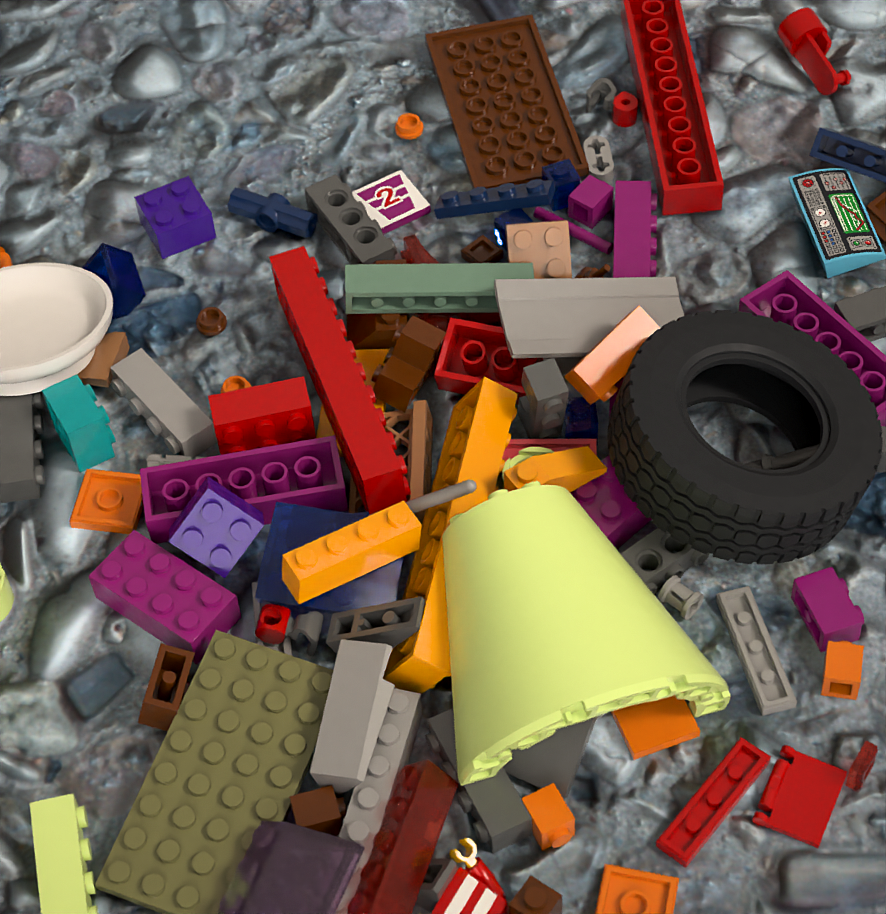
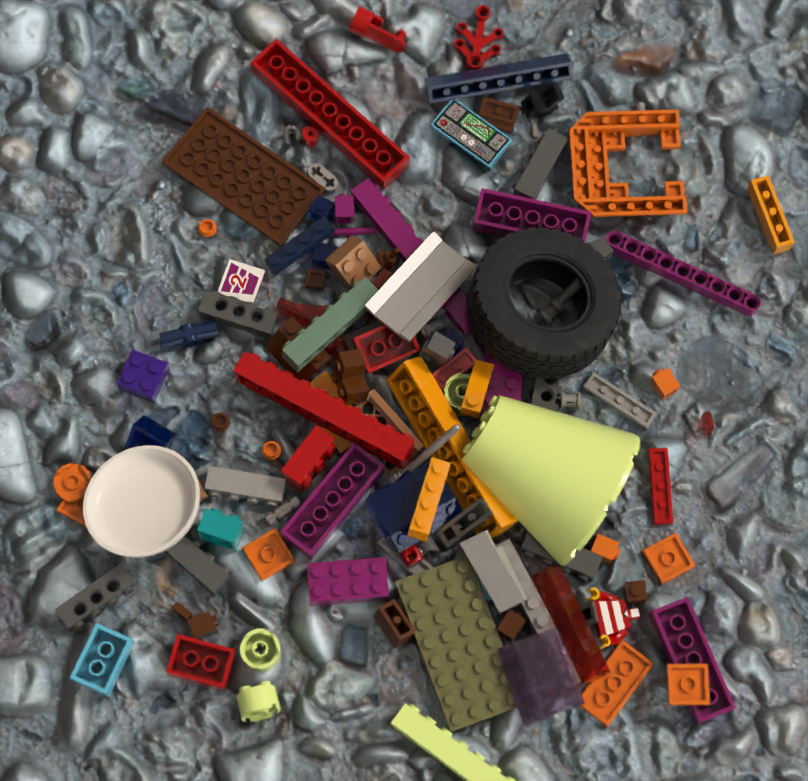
camera: 50 degrees left, 20 degrees up
brick [168,477,264,578] -> none
brick [564,305,660,405] -> none
red piece [752,745,848,848] -> none
magenta brick [791,567,864,653] -> none

